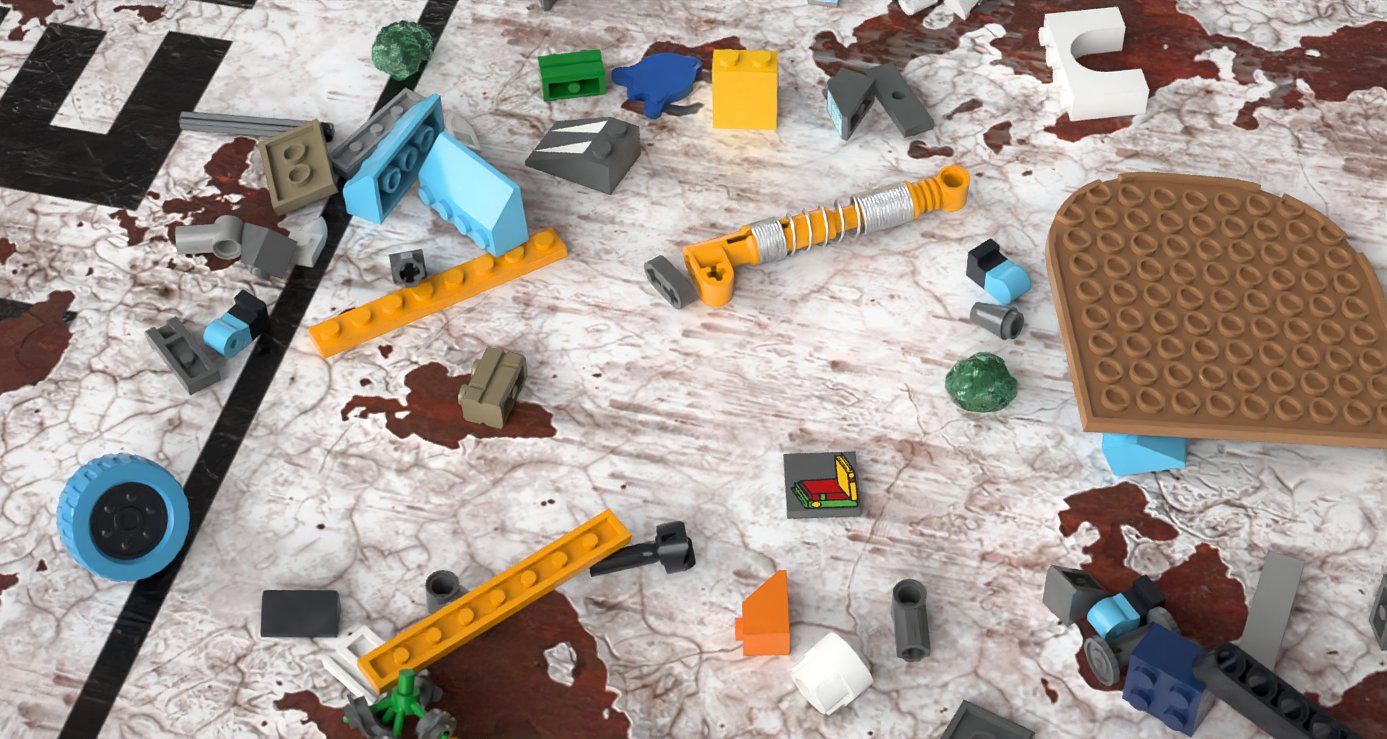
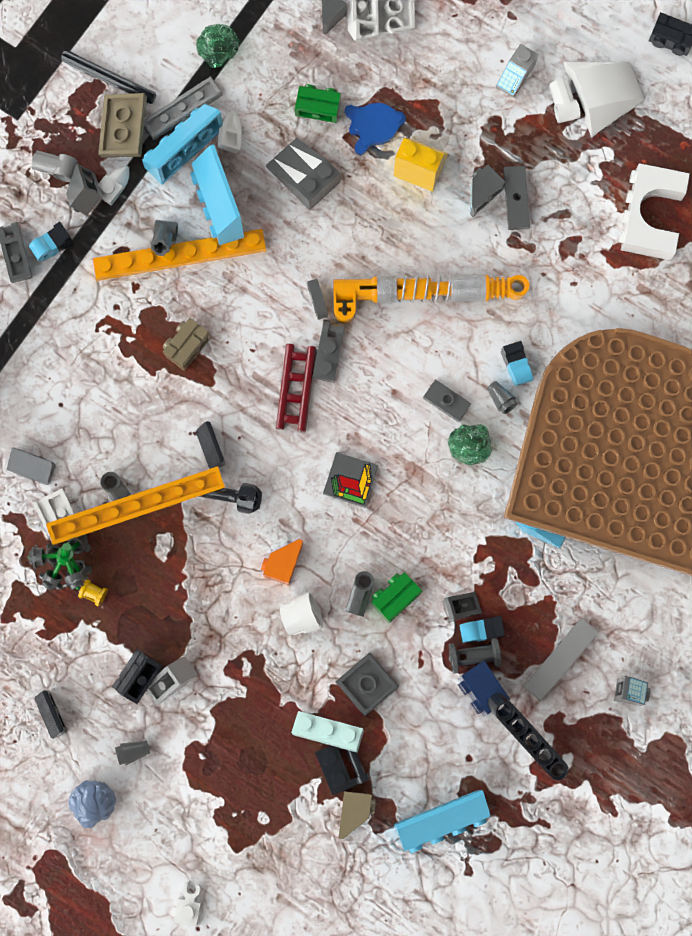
camera: 15 degrees right, 30 degrees up
none -> black slope [196,421,226,469]
none -> dark red bar [275,344,316,432]
none -> dark grey plate [313,320,345,383]
none -> green brick [371,572,423,624]
none -> dark grey plate [423,379,471,423]

